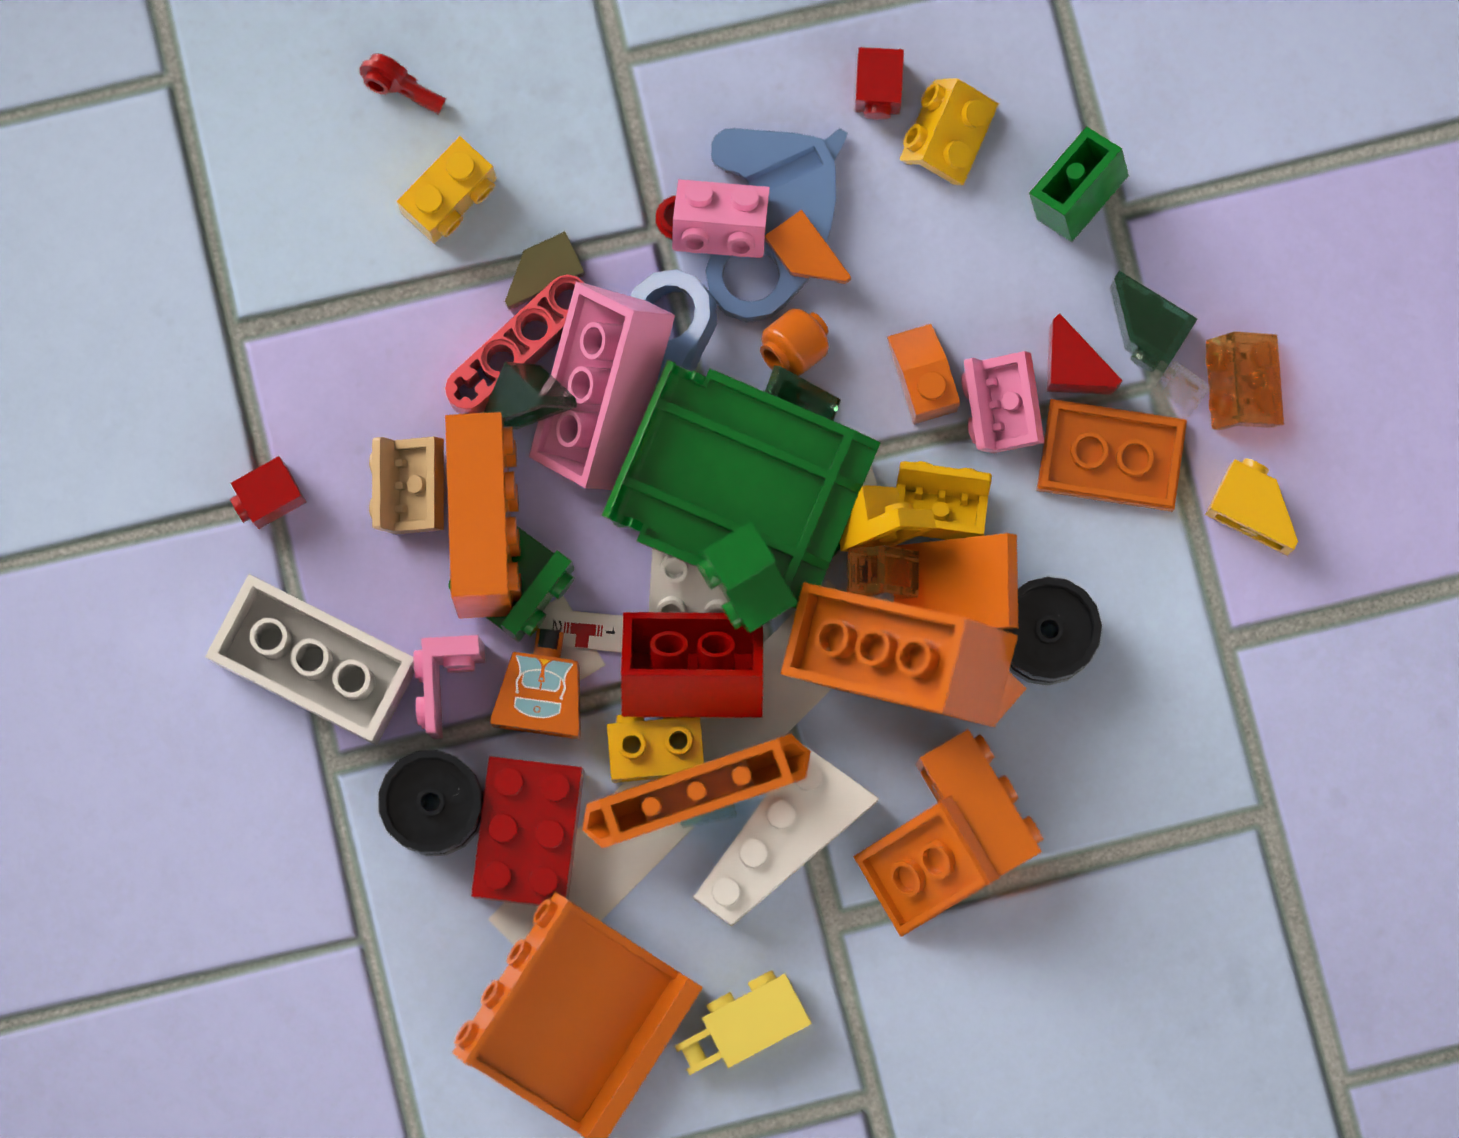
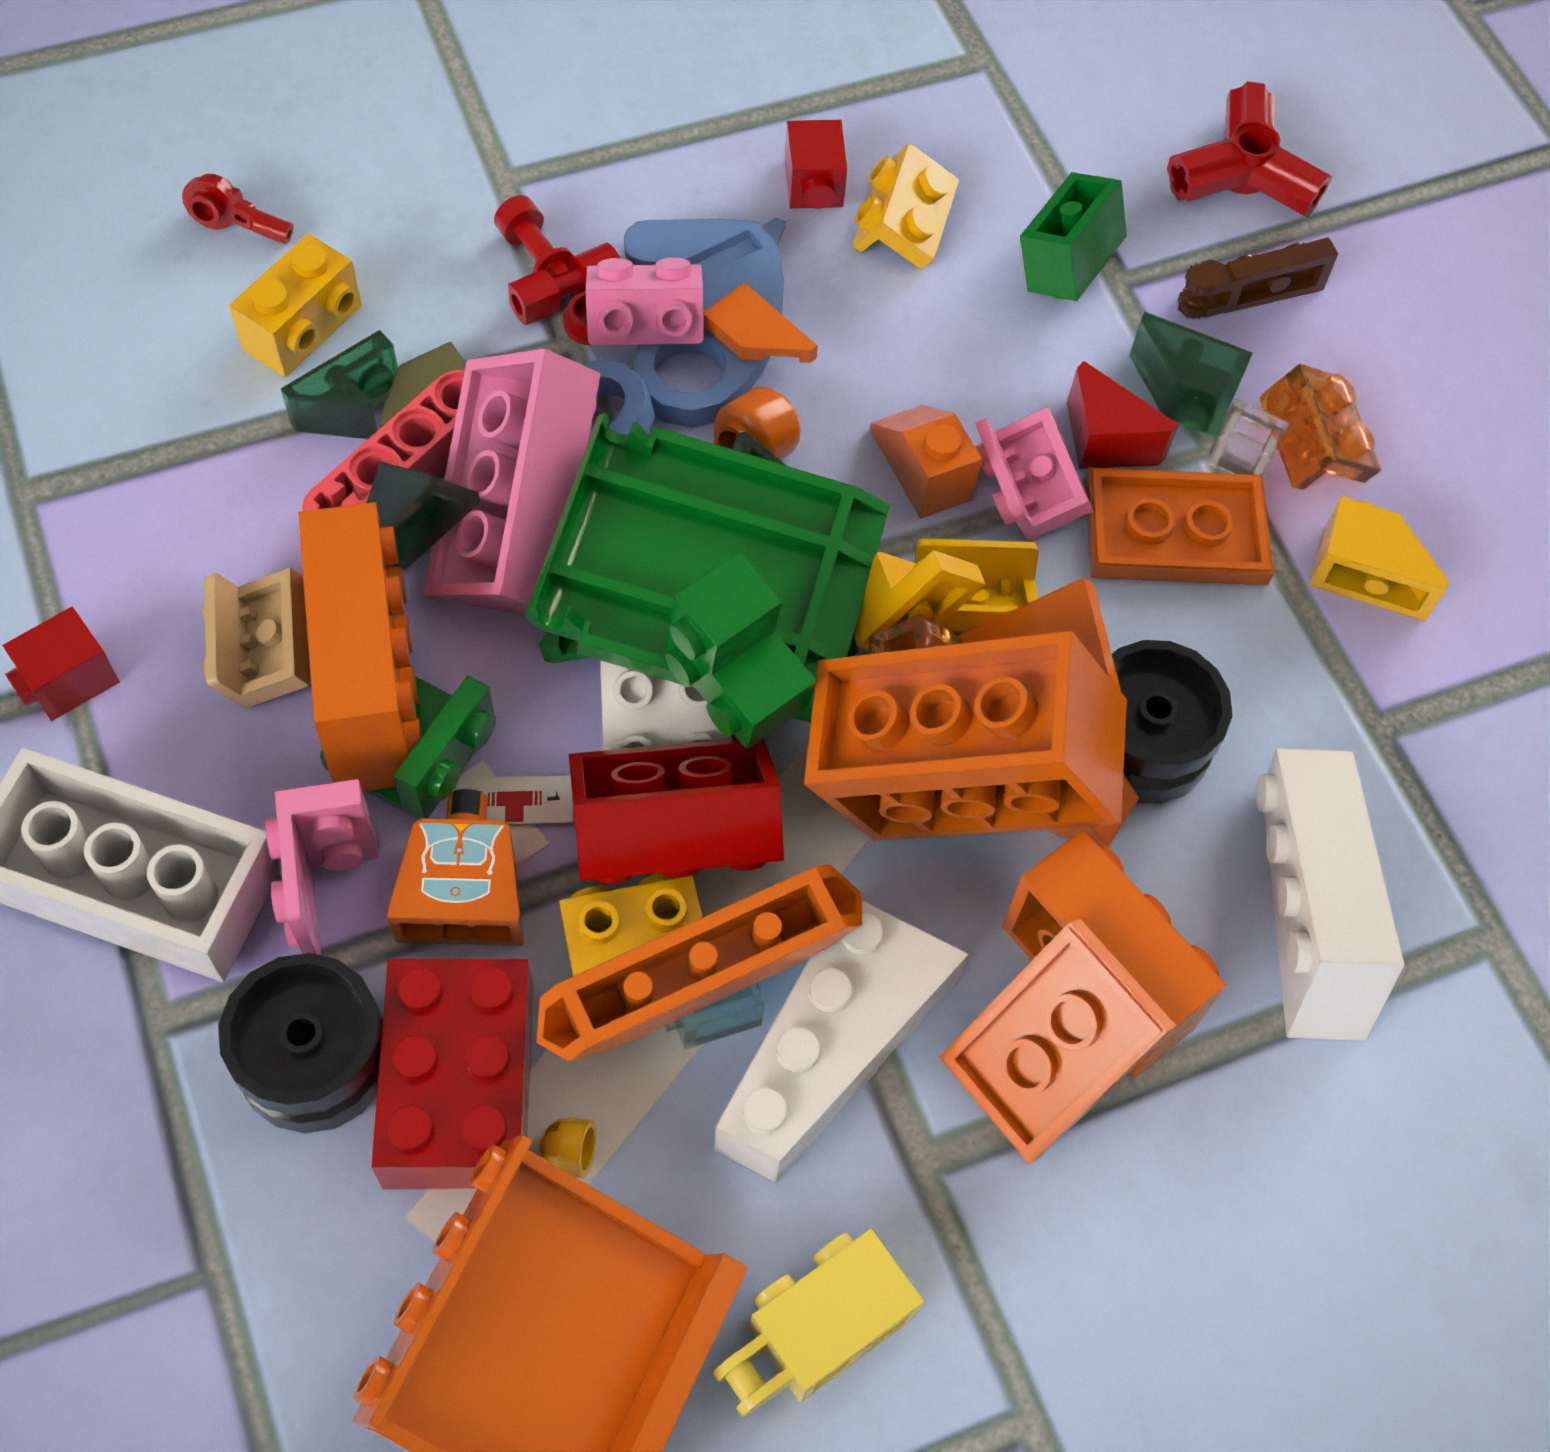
camera: 15 degrees left, 20 degrees down
none -> clear green slope [280,330,398,439]
none -> red bar [494,195,621,325]
none -> yellow hinge [539,1118,597,1178]
none -> red piece [1167,81,1333,218]
none -> reddish brown hinge [1177,237,1338,320]
none -> white wedge [1256,748,1405,1041]

